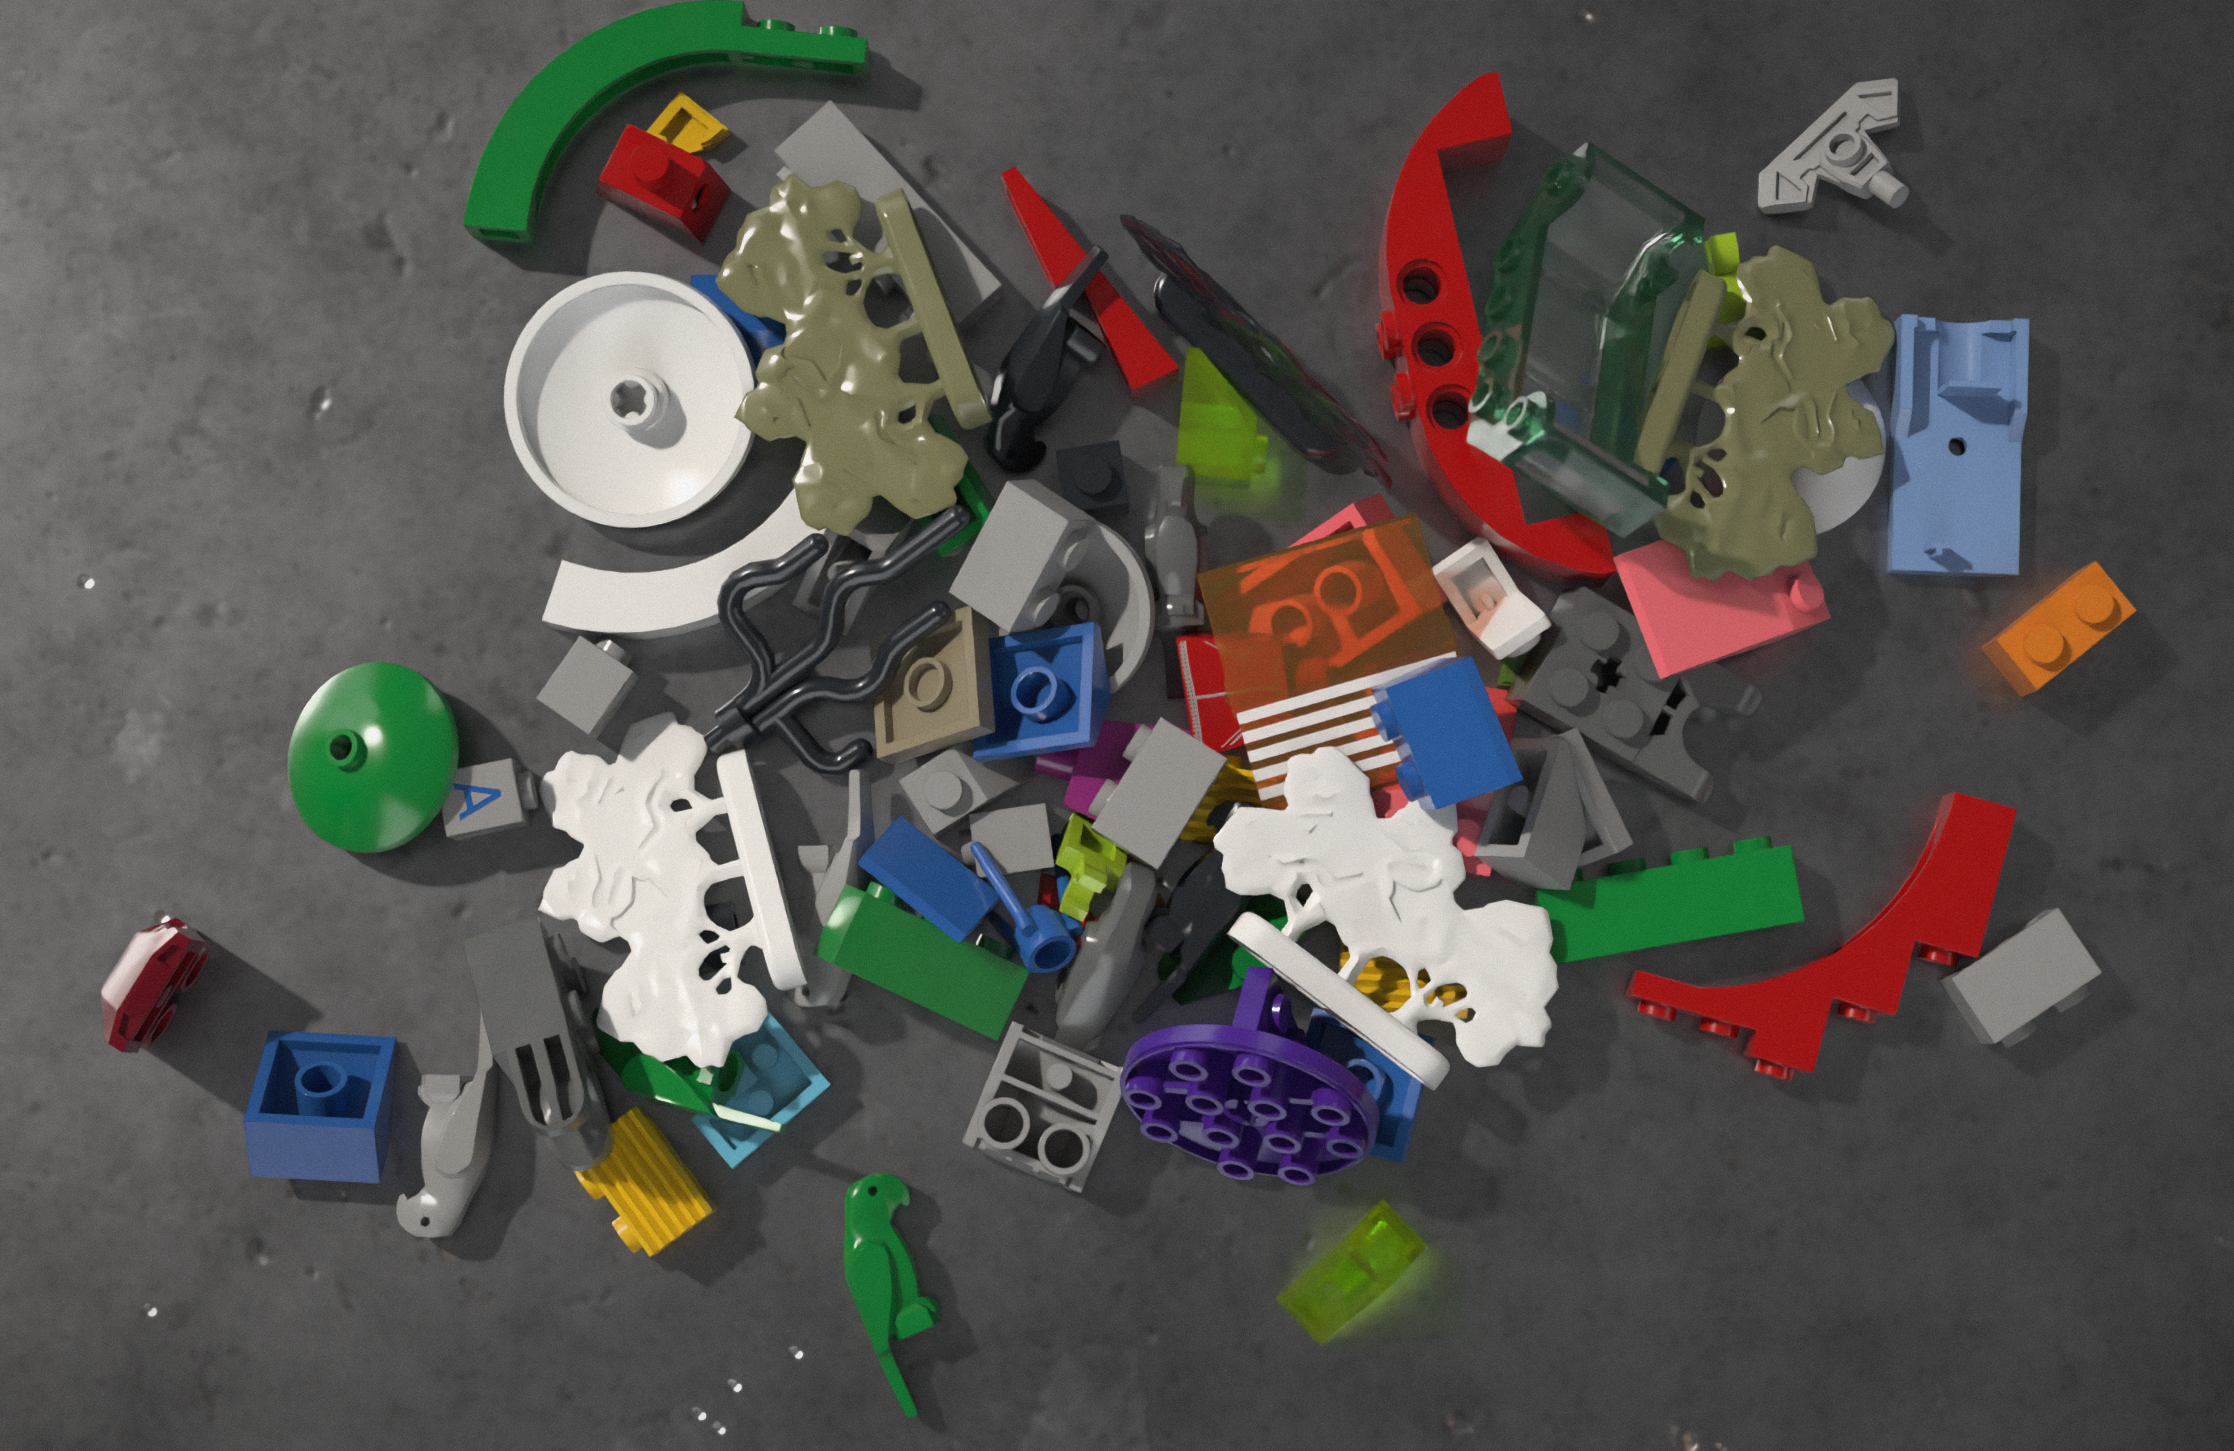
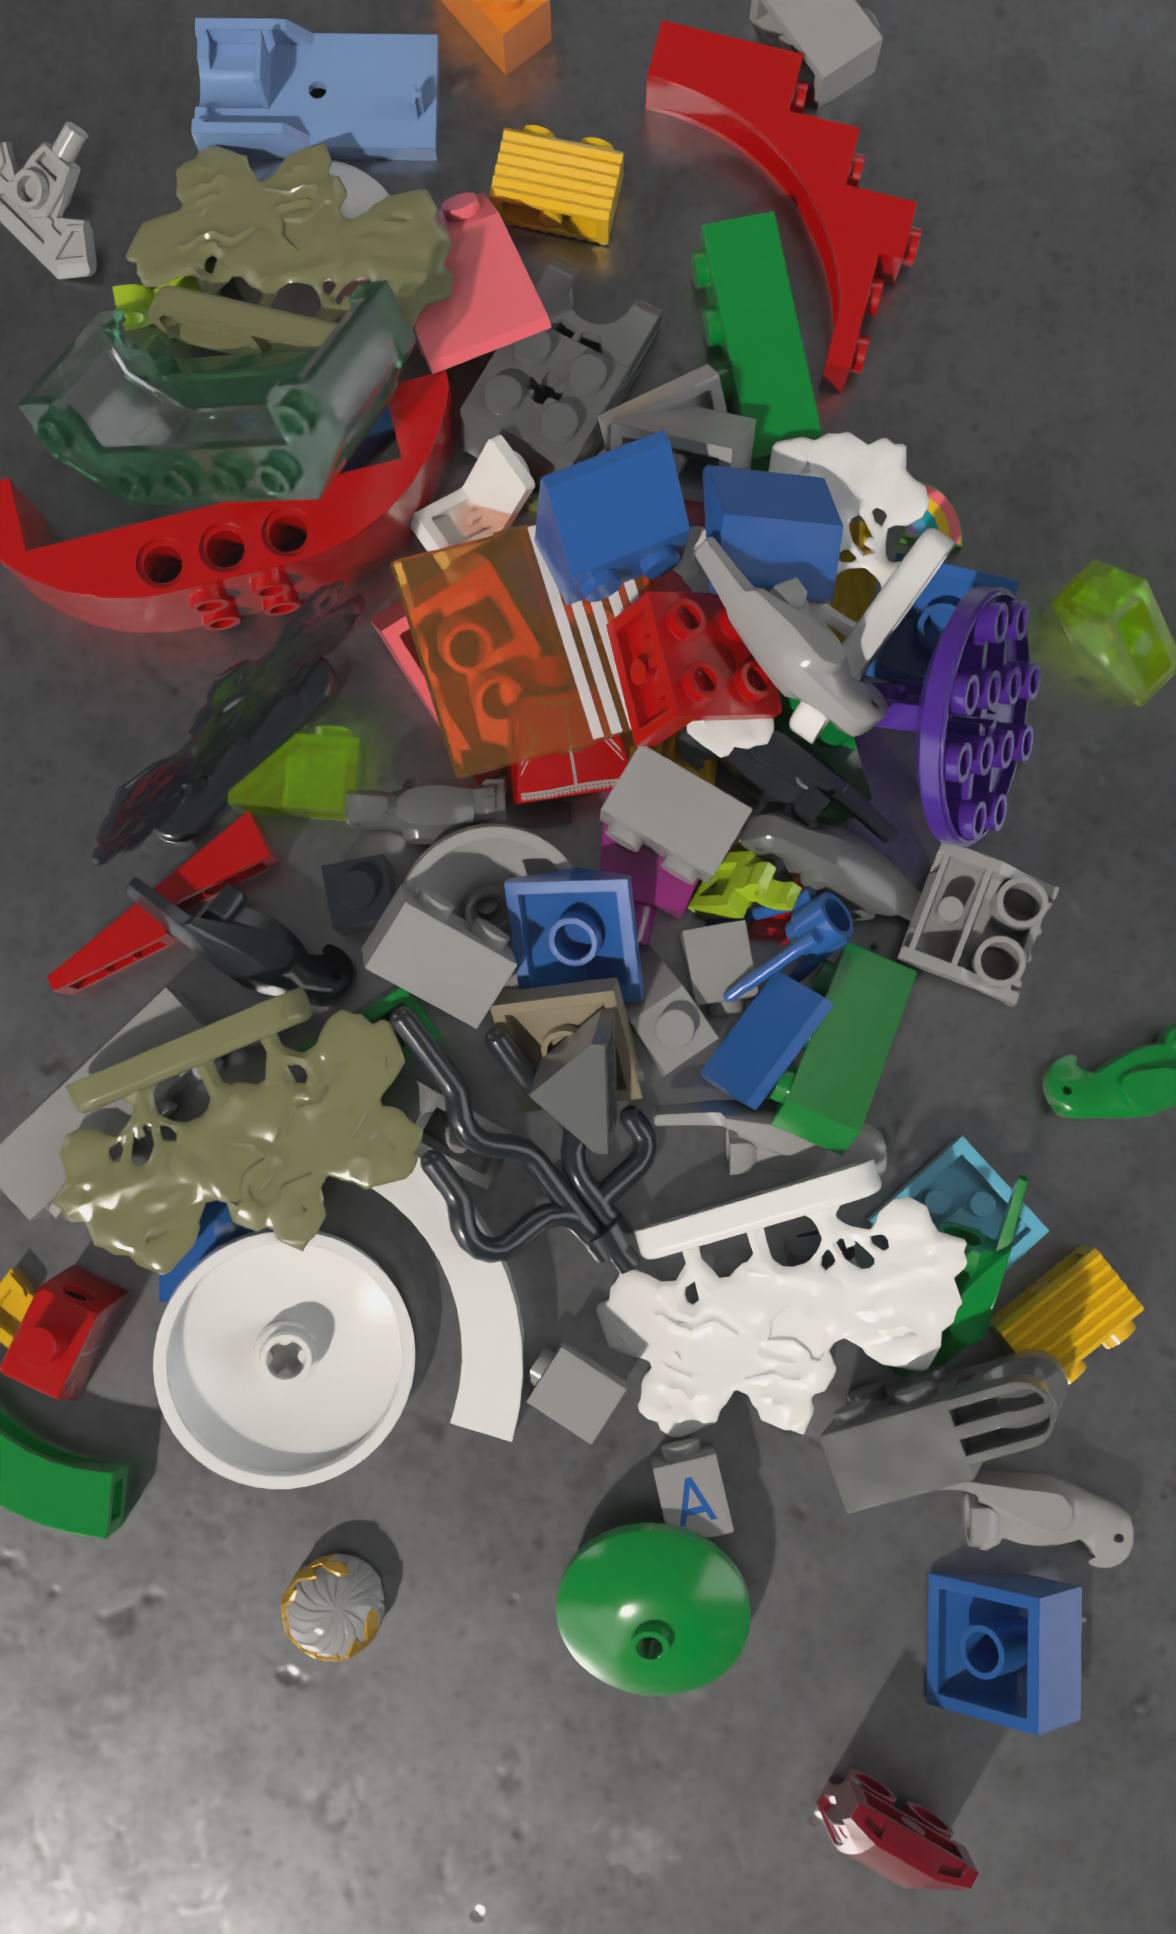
camera: 90 degrees left, 0 degrees up
none -> light grey hair [281,1553,385,1662]
none -> yellow brick [489,125,624,246]
none -> dark grey slope [529,1009,618,1155]
none -> red bracket [606,591,782,746]
none -> light grey animal [694,537,888,737]
none -> blue slope [702,465,843,604]
none -> tile [899,478,962,554]

